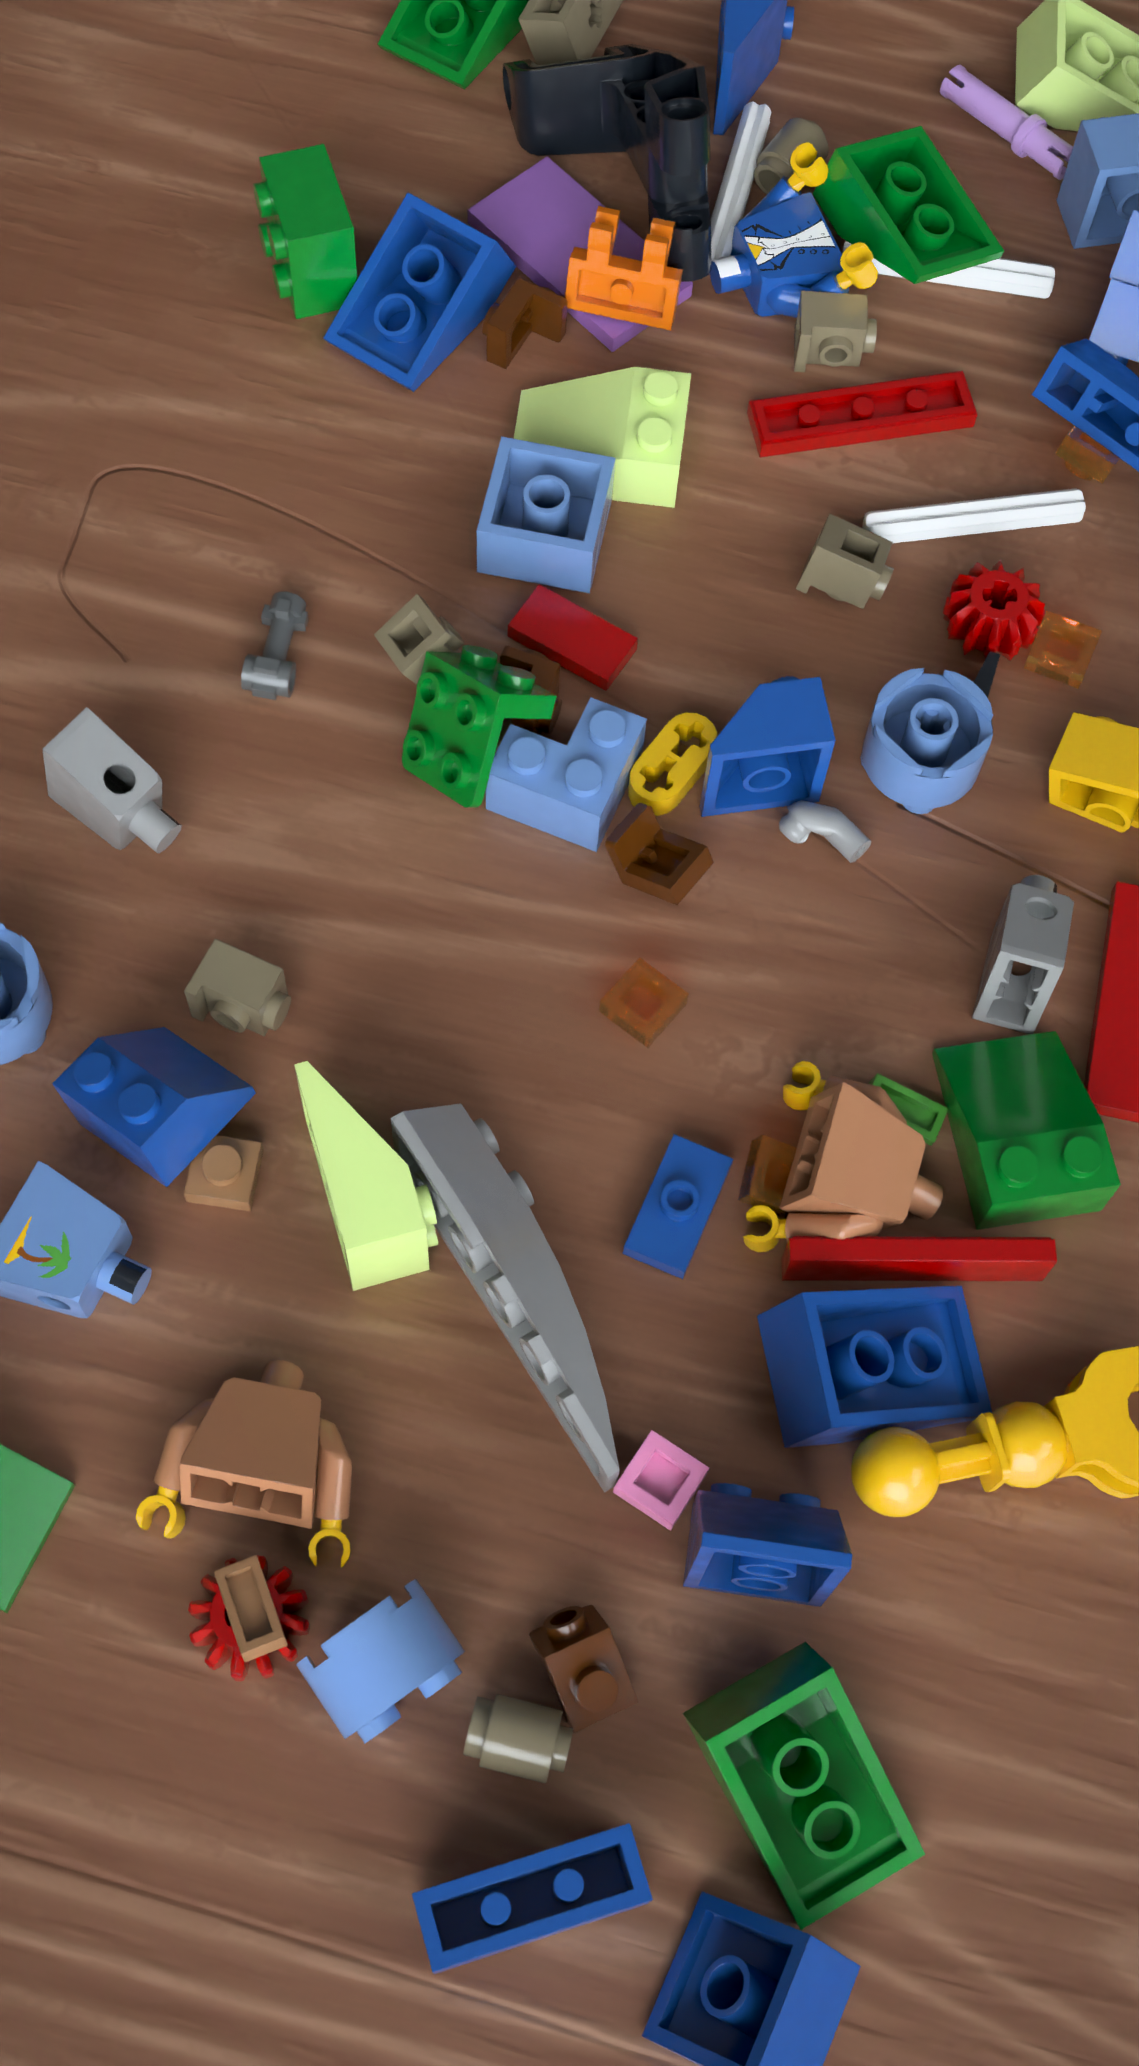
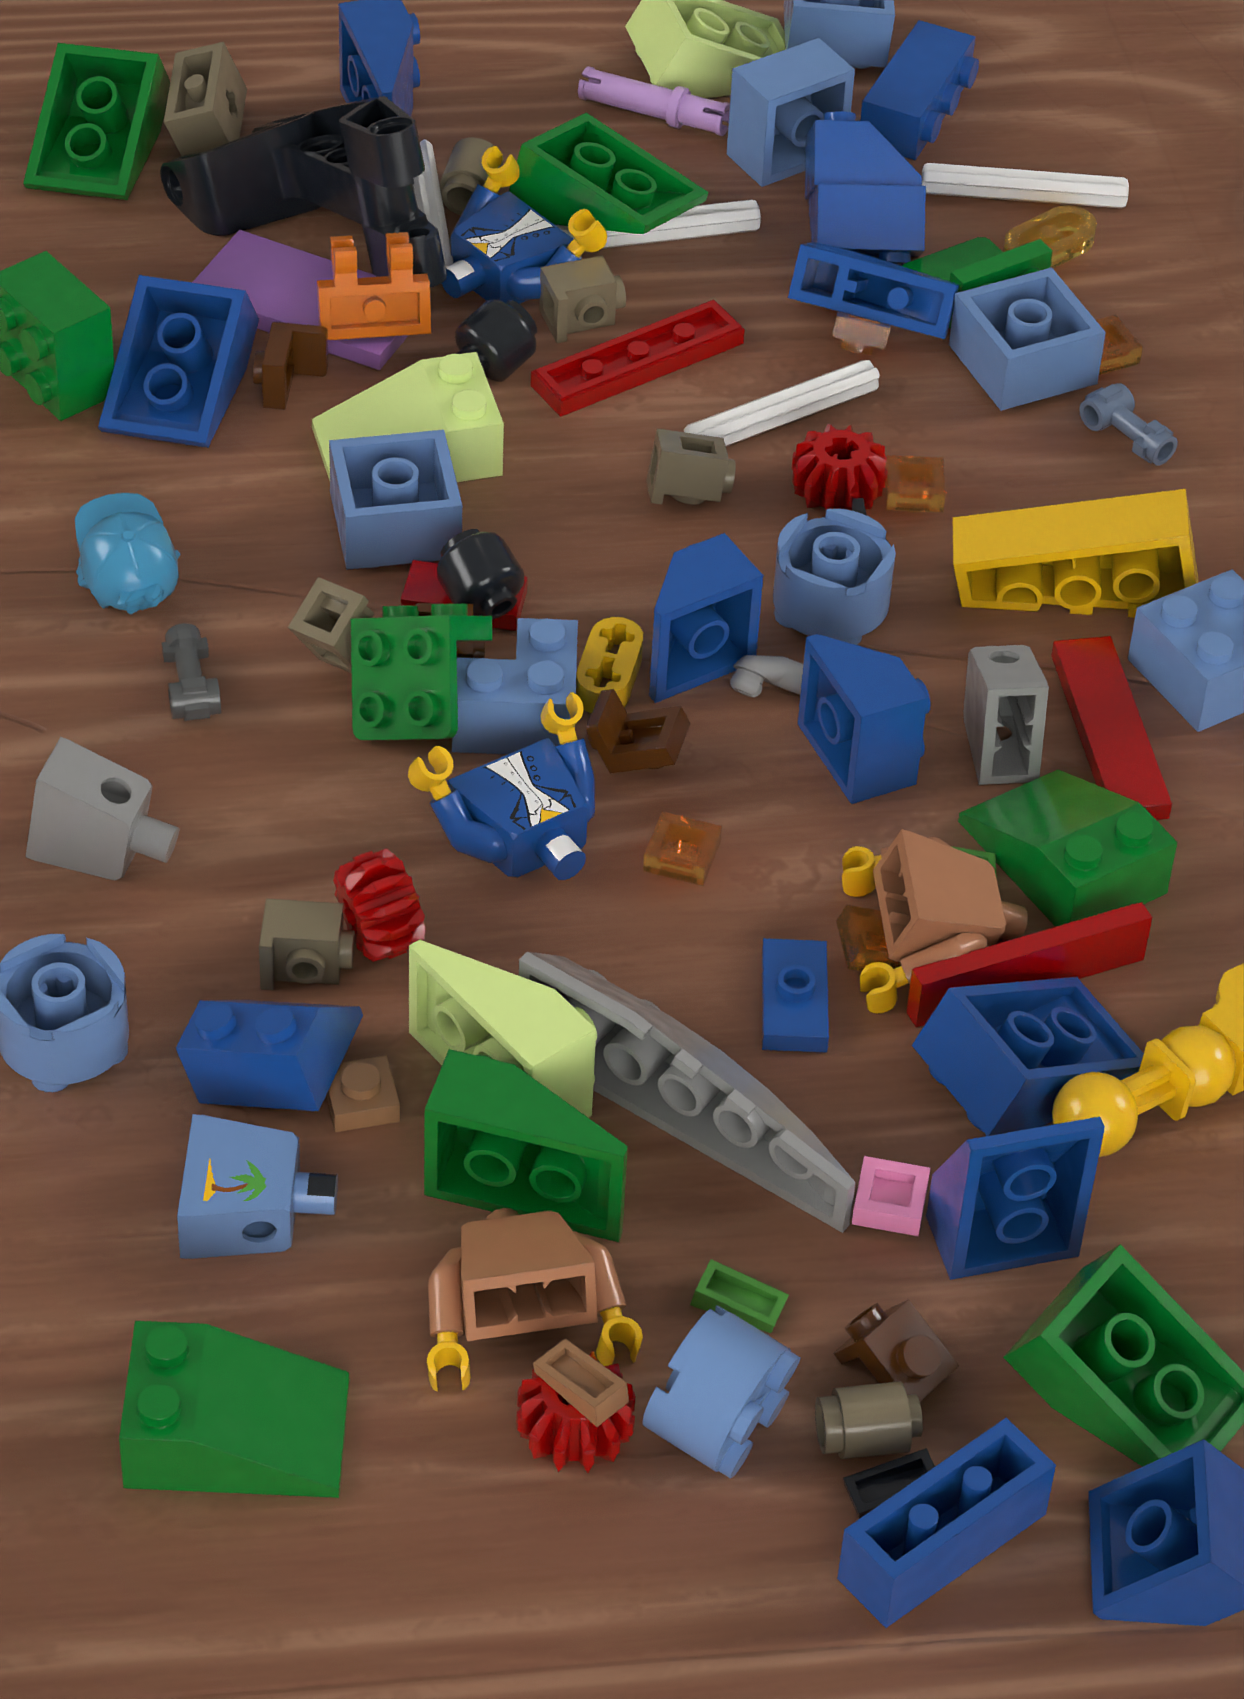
camera: 20 degrees left, 20 degrees down
none -> dark azure hair [74,493,181,614]
none -> red gear [333,848,426,962]
none -> blue torso [408,692,595,880]
none -> green slope [424,1049,628,1242]
none -> black head [436,529,524,619]
none -> black head [455,299,537,382]
none -> bright green piece [690,1259,789,1333]
none -> blue slope [798,634,931,804]
none -> black piece [843,1448,935,1519]

